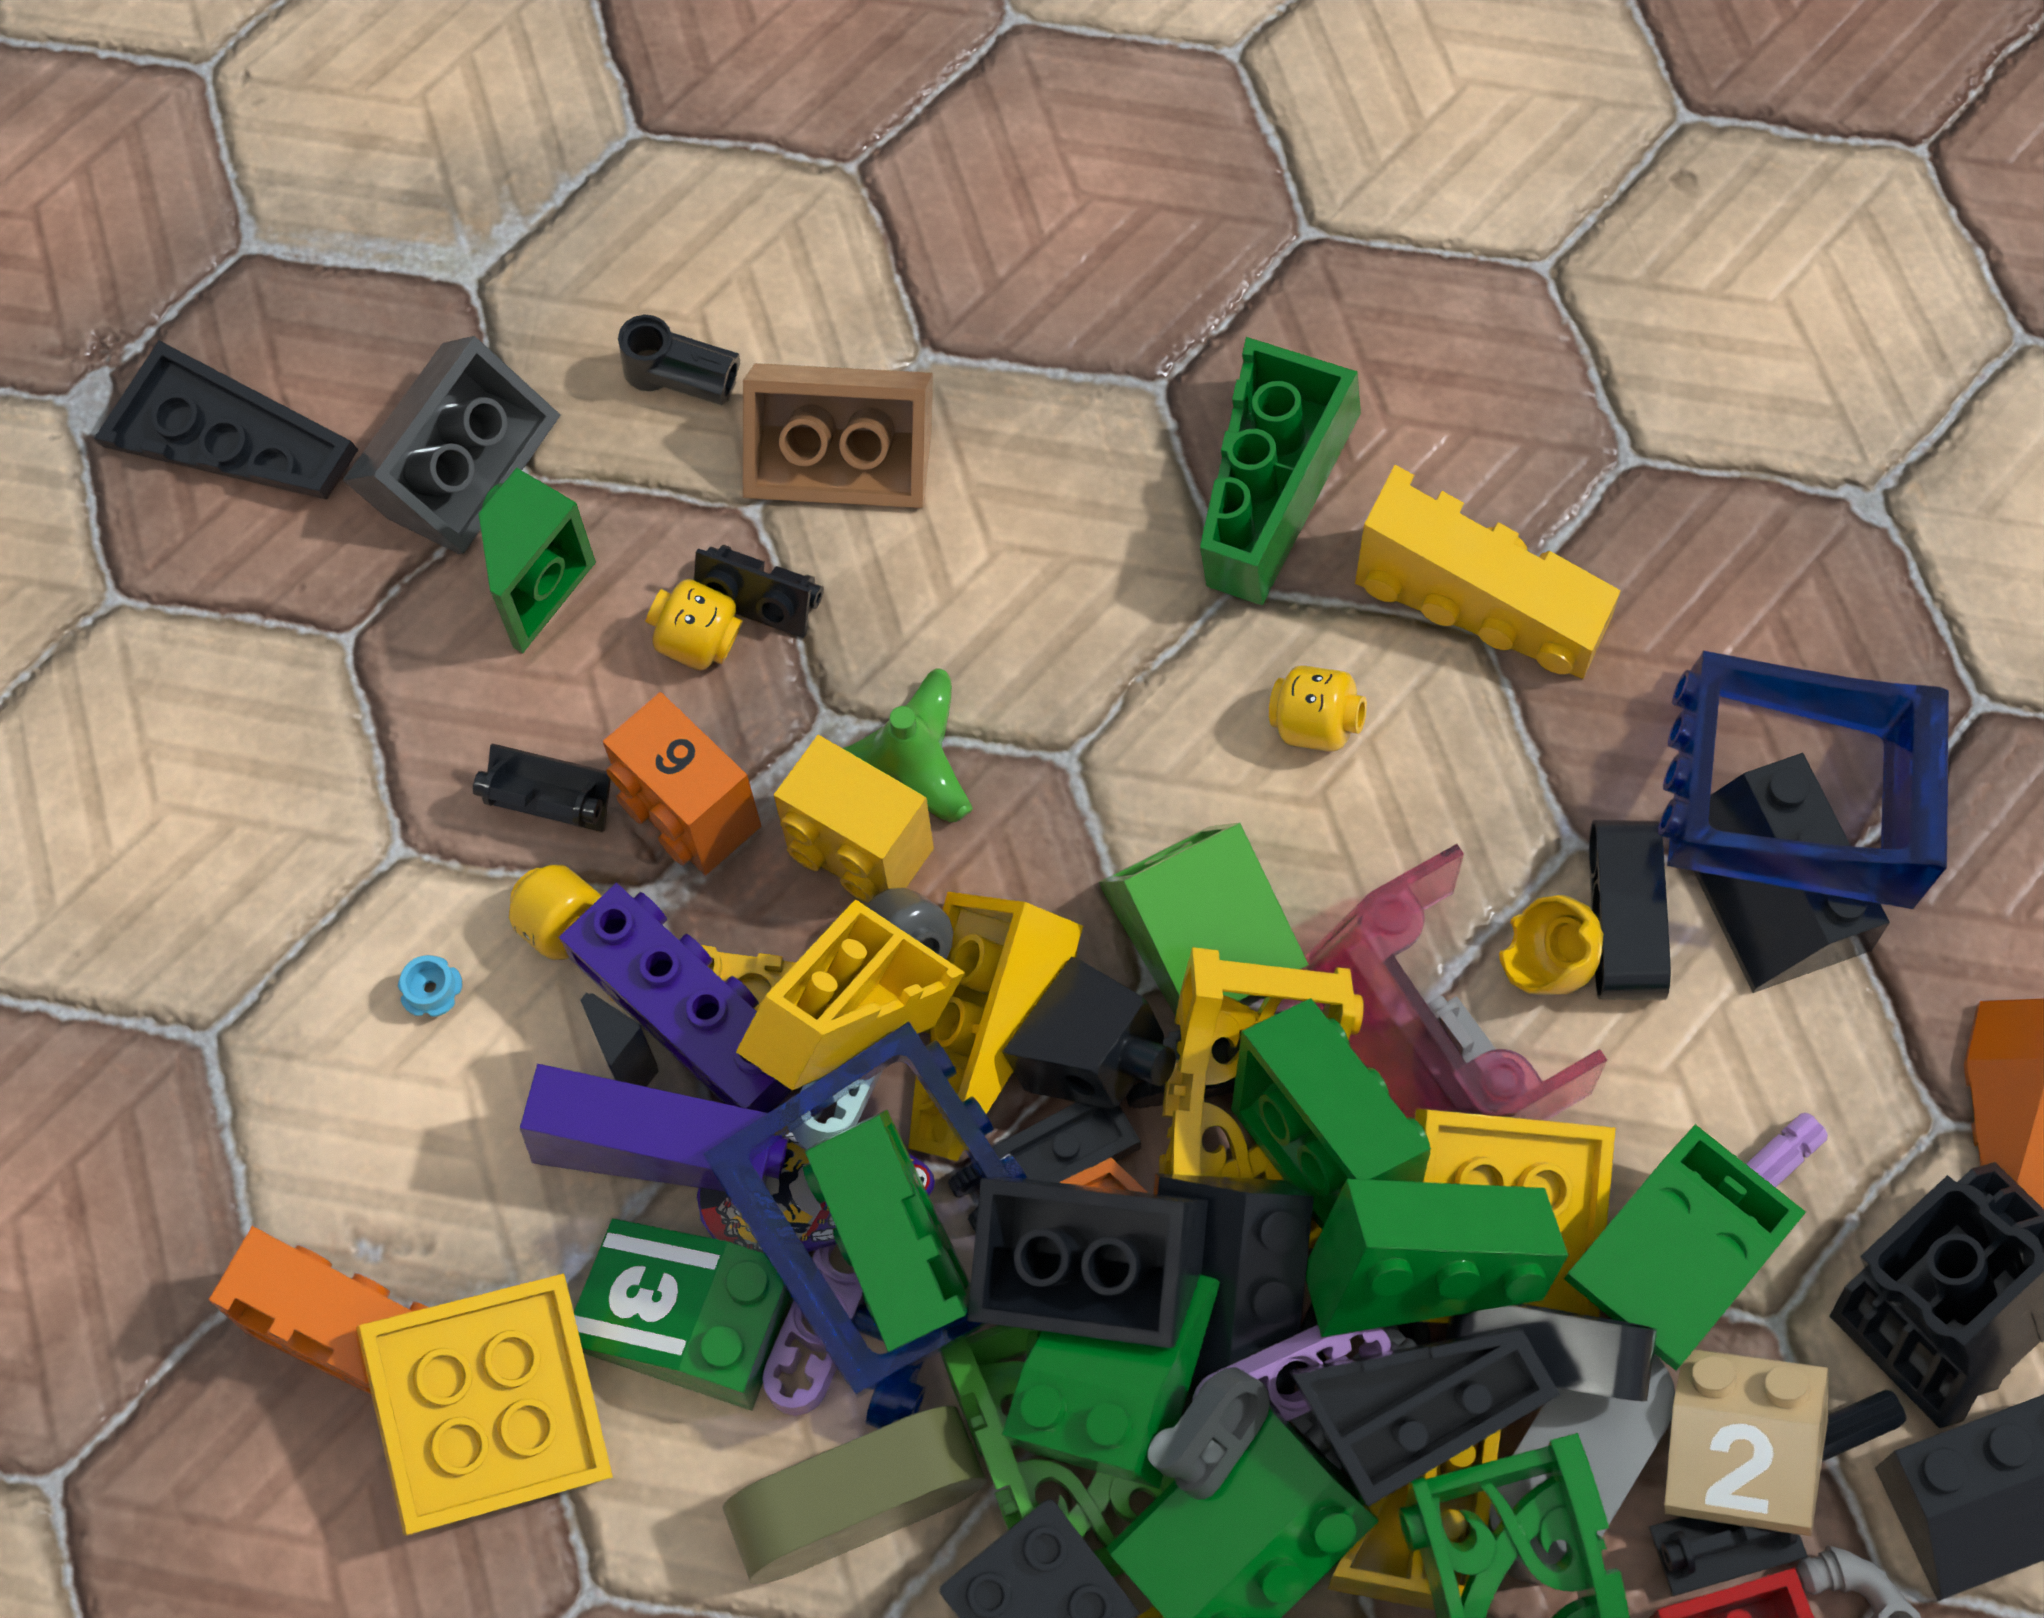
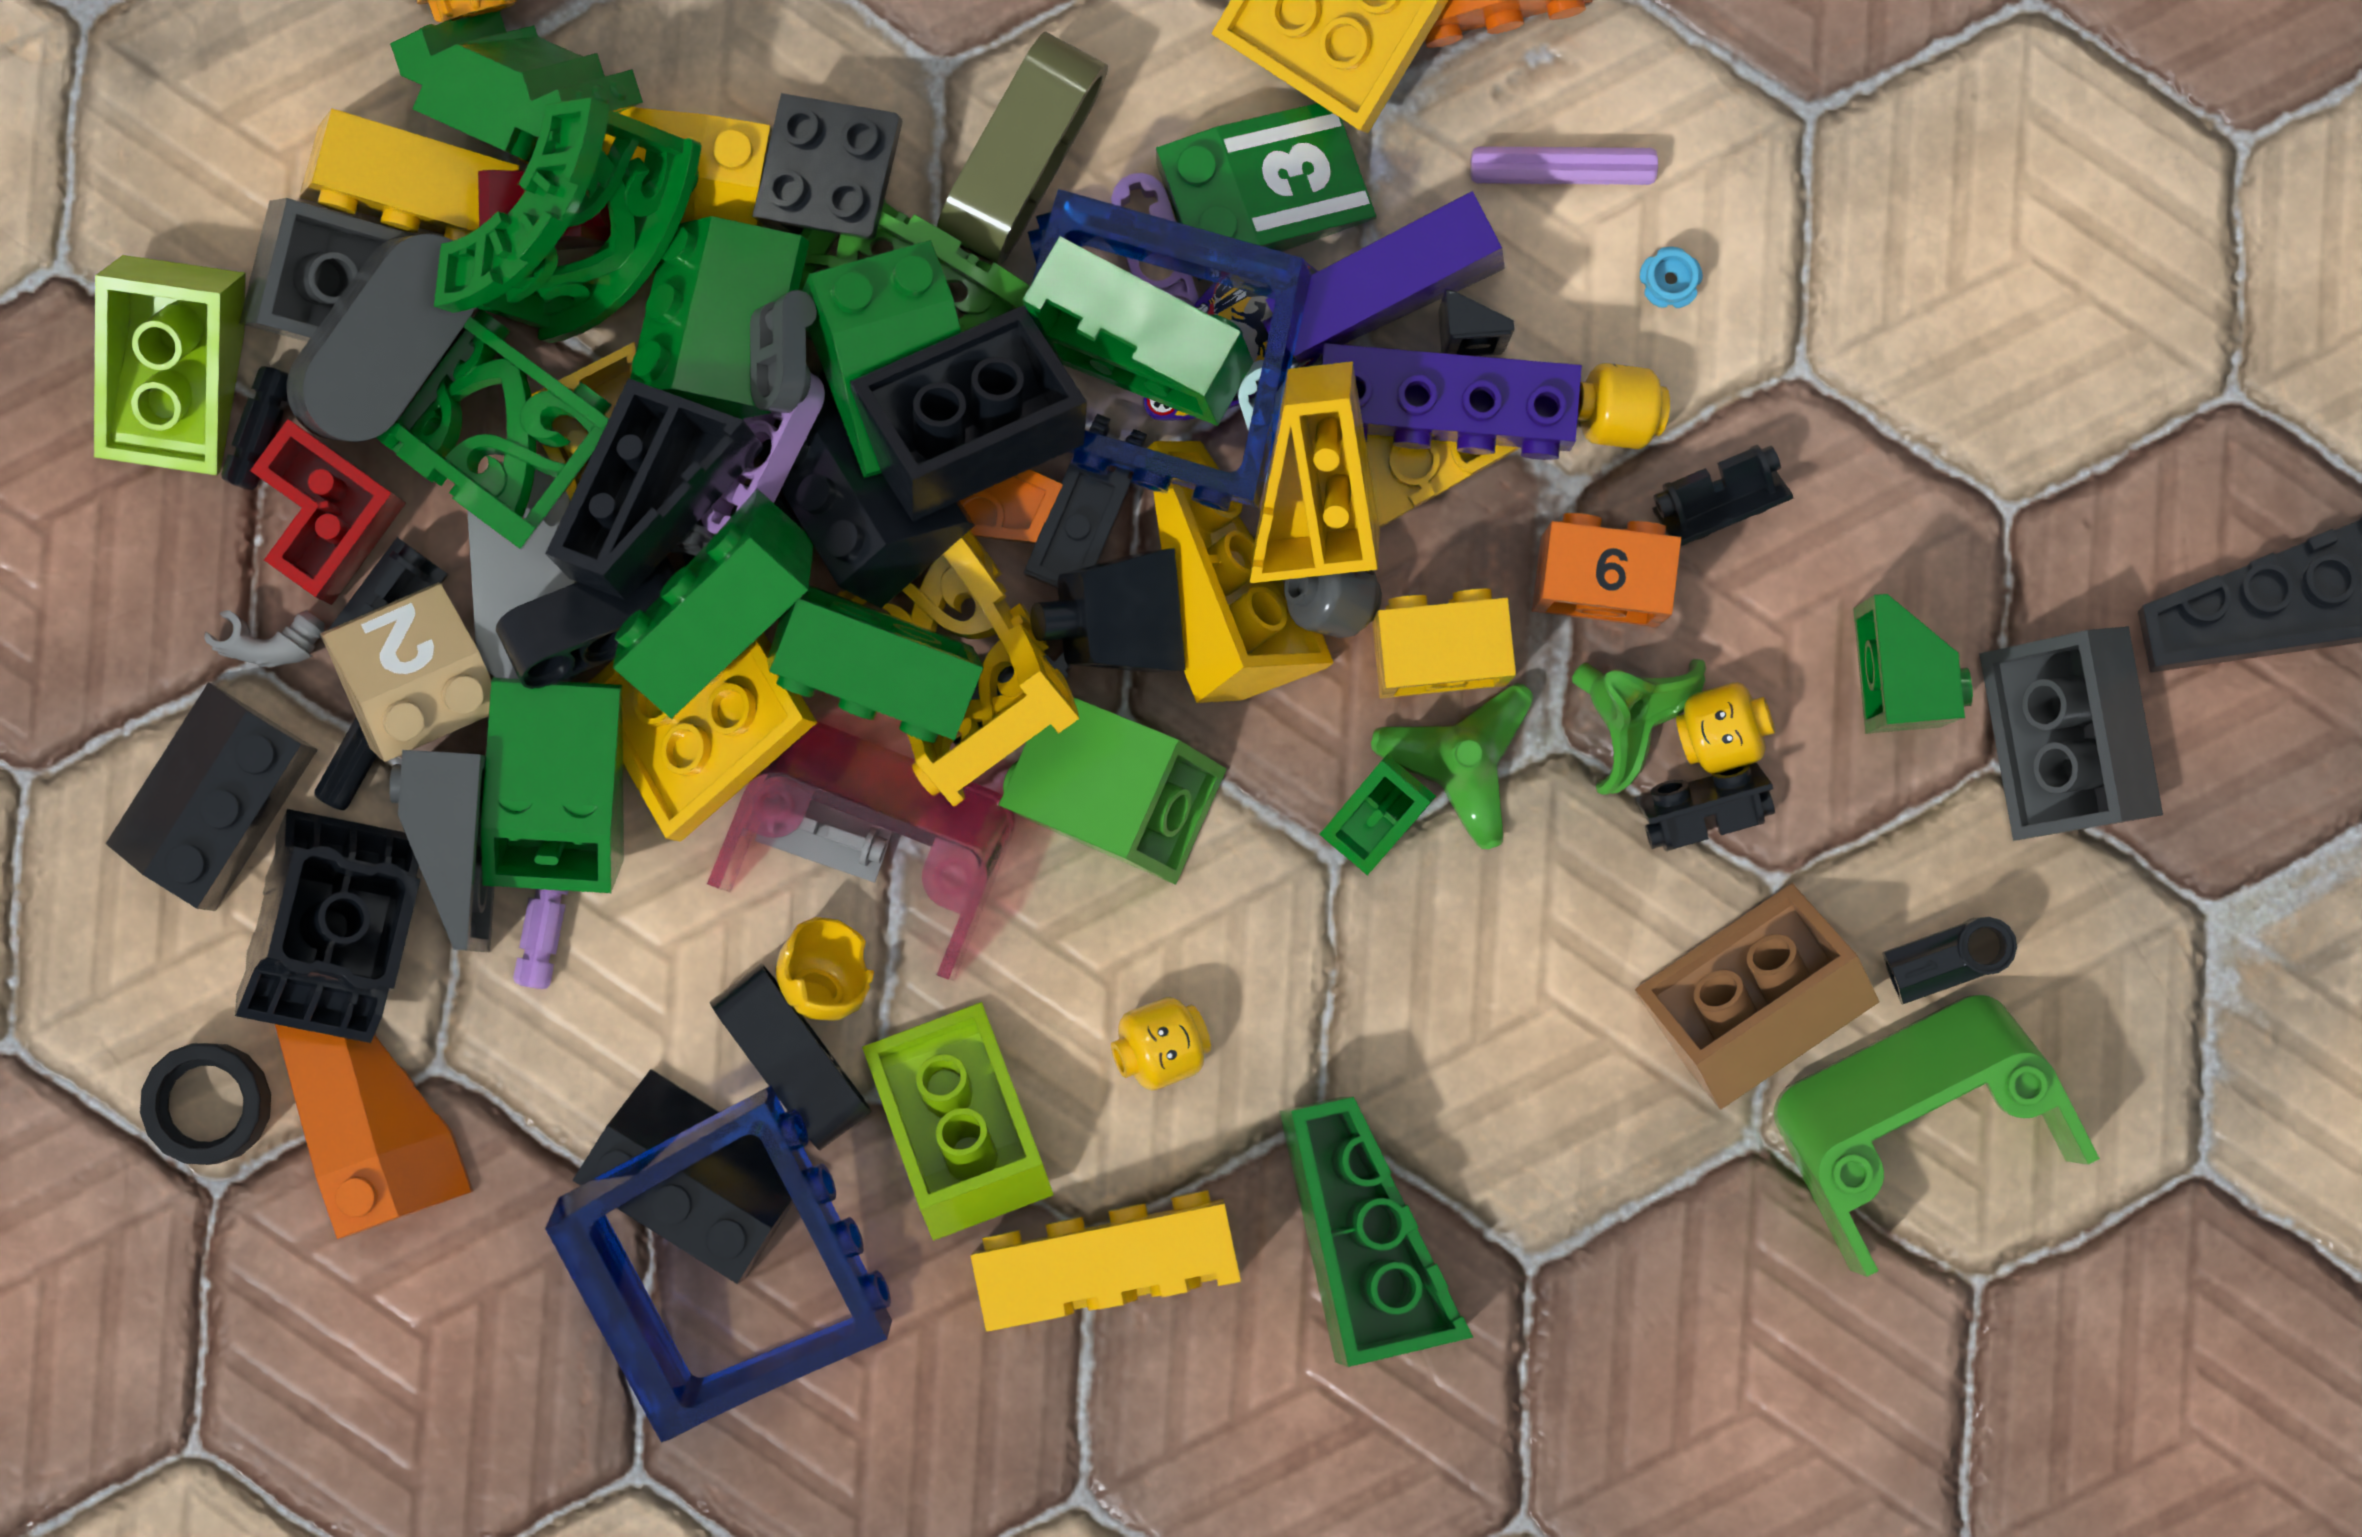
camera: 140 degrees right, 20 degrees up
none -> dark grey slope [389,750,495,953]
none -> lime slope [862,1002,1054,1241]
none -> green slope [1319,754,1436,876]
none -> lavender axle [1470,146,1658,185]
none -> bright green piece [1572,659,1706,795]
none -> bright green windscreen [1774,995,2100,1277]

